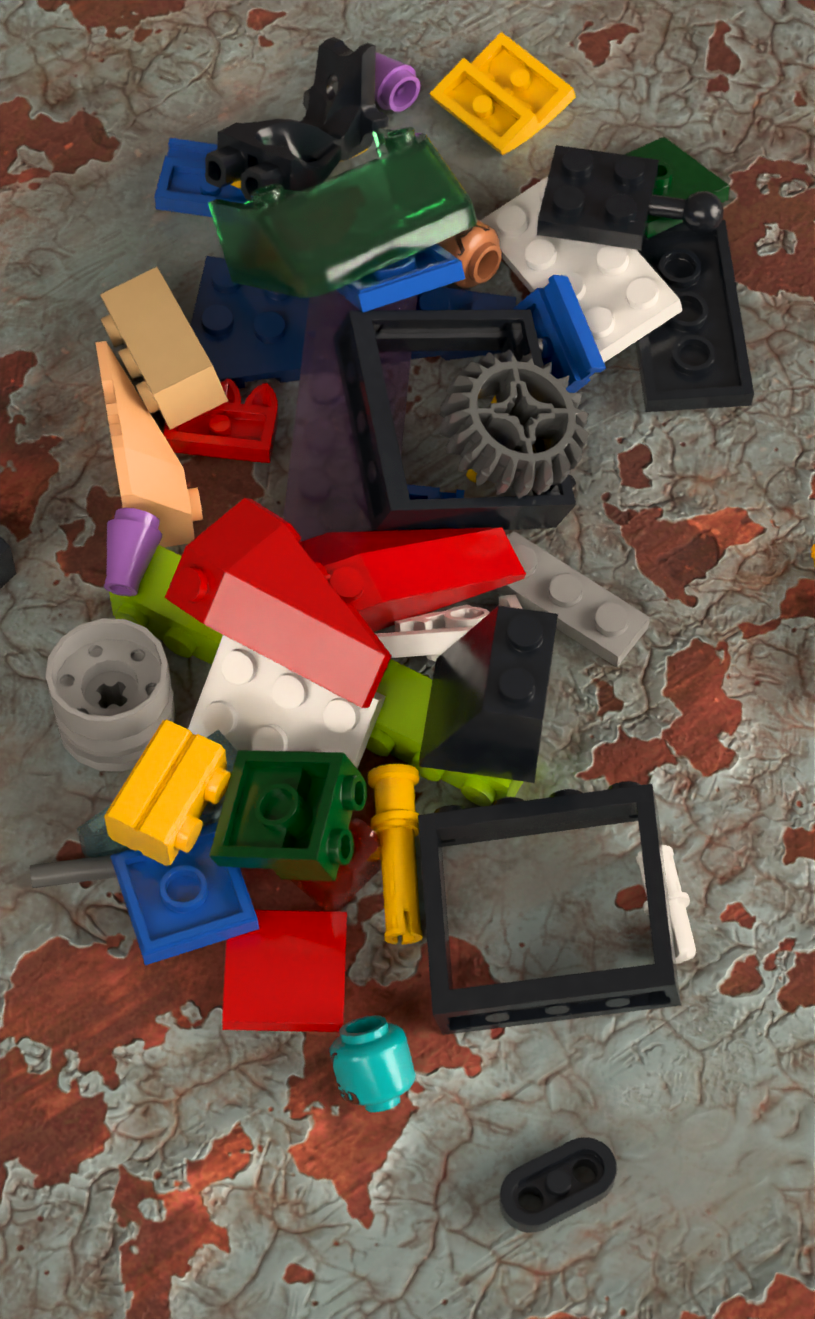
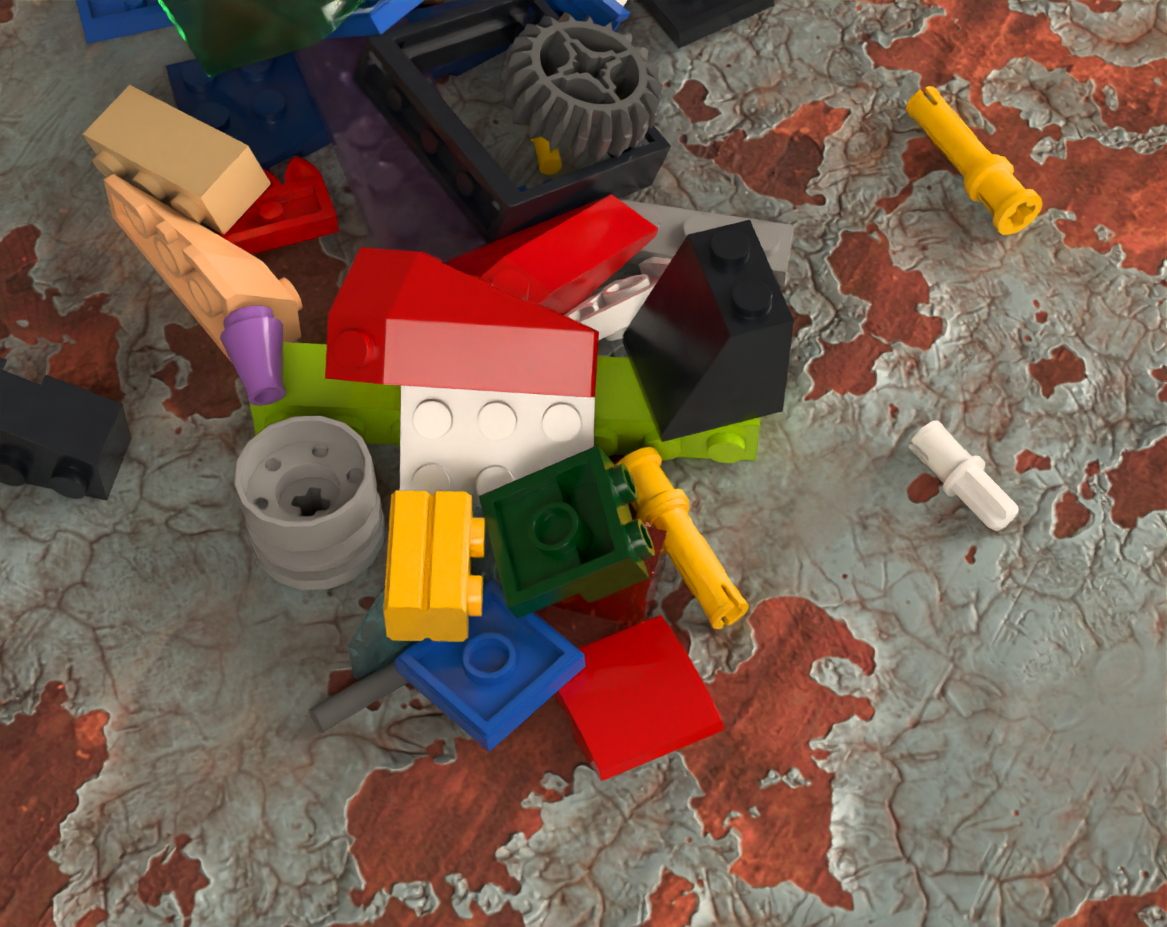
camera: 25 degrees left, 5 degrees down
teal head [329,1016,416,1112] -> none
black window [418,781,681,1035] -> none
black plate [499,1137,617,1233] -> none

